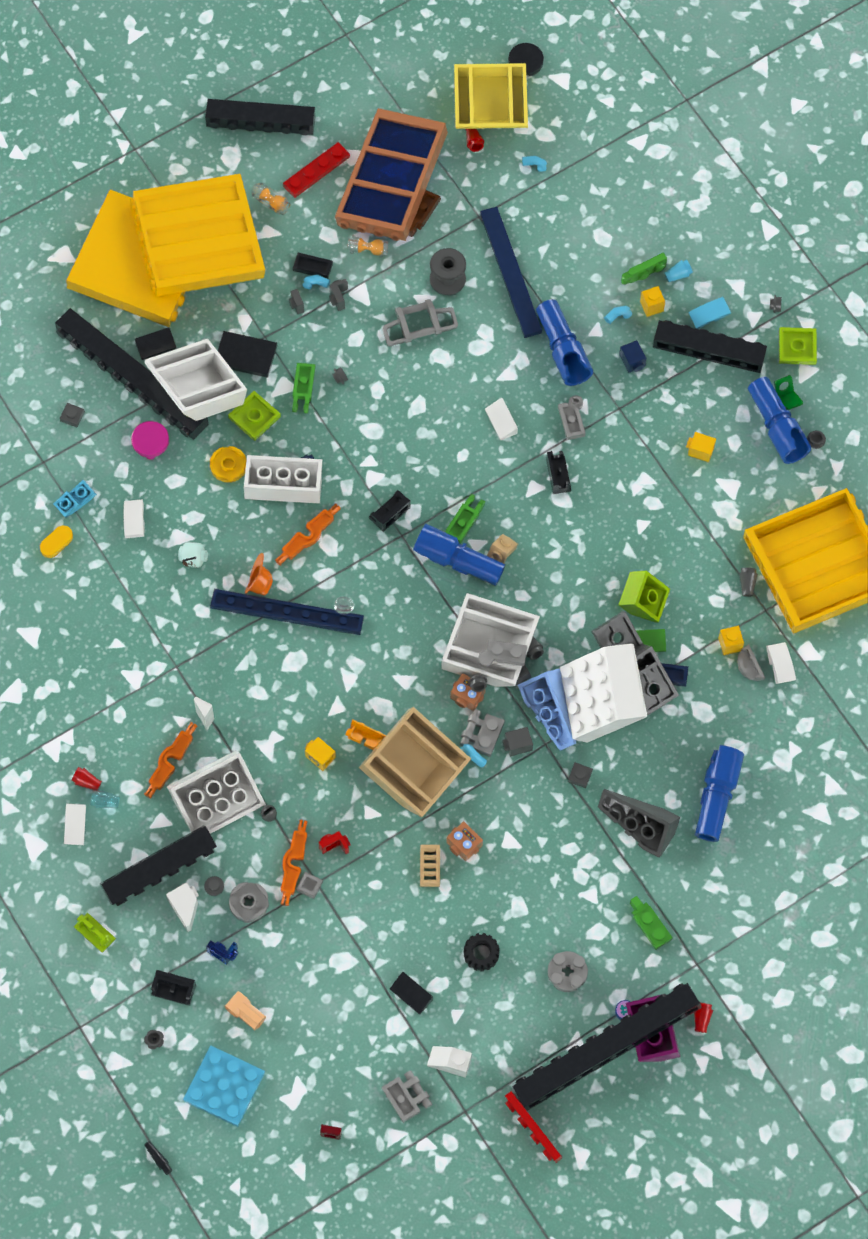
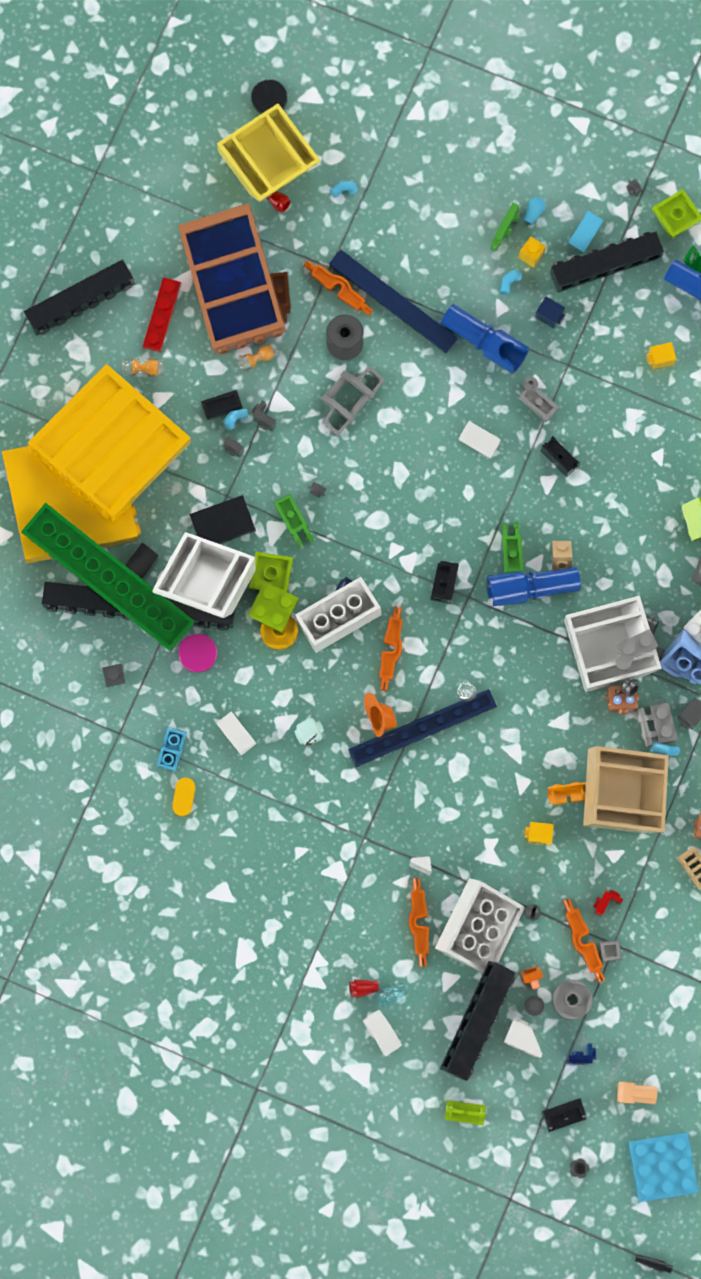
camera: 35 degrees left, 10 degrees up
none -> green plate [21,502,195,652]
none -> lime plate [248,581,299,633]
none -> orange piece [303,260,373,316]
none -> orange tile [519,966,543,990]

